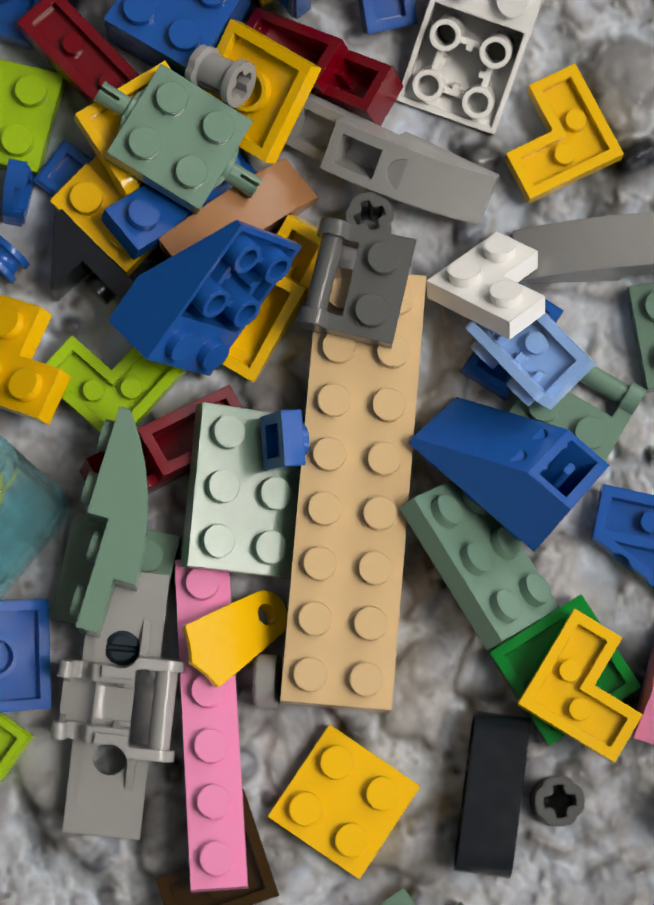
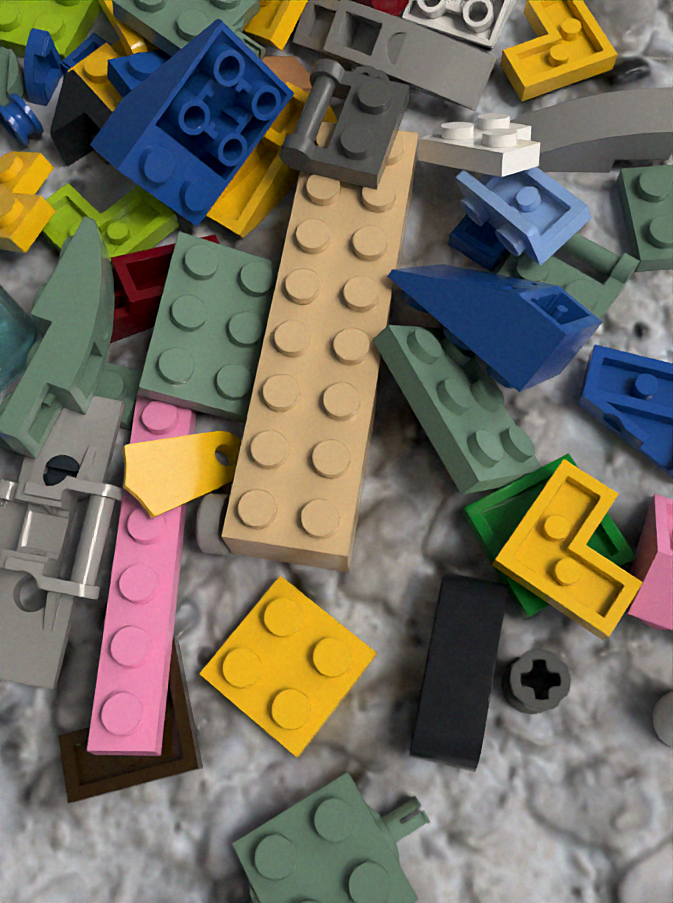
camera: 15 degrees right, 10 degrees down
blue plate [260,410,309,471] -> none

